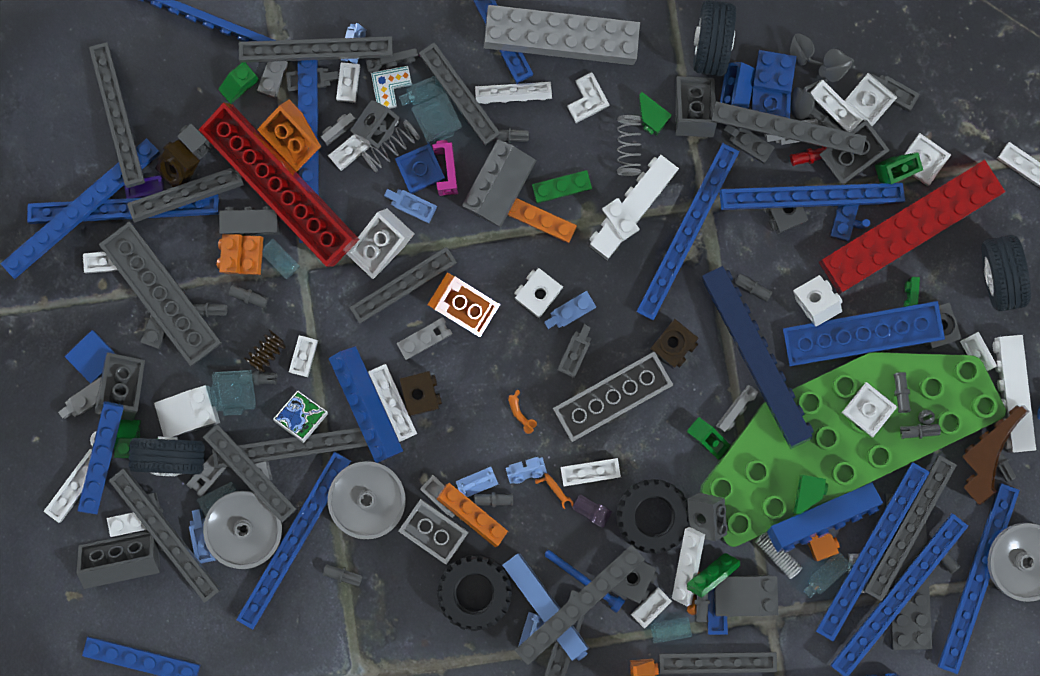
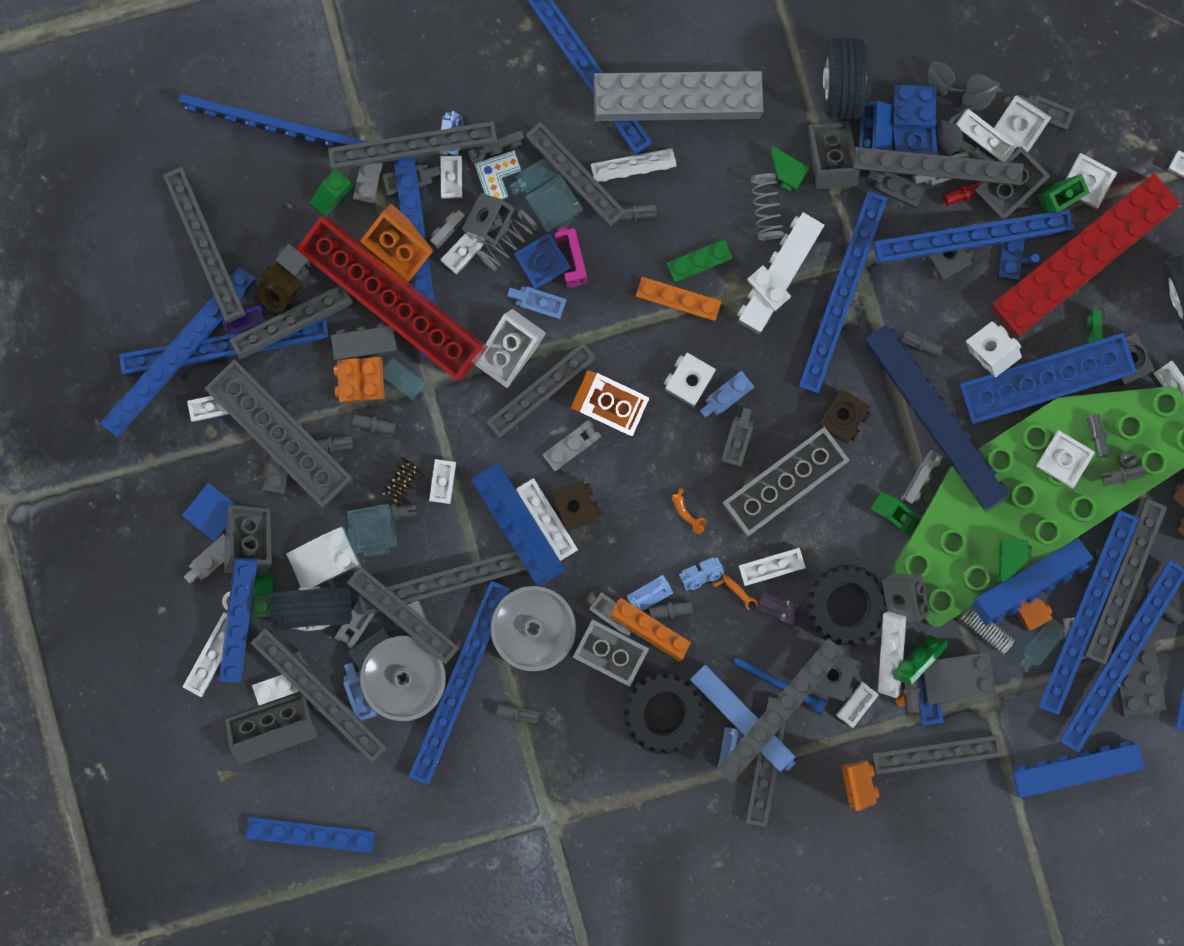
camera: 10 degrees left, 0 degrees up
tile [273,391,328,443] -> none
dark grey slope [462,139,536,227] -> none
white tile [567,72,610,123] -> none
clear light blue plate [650,617,692,643] -> none

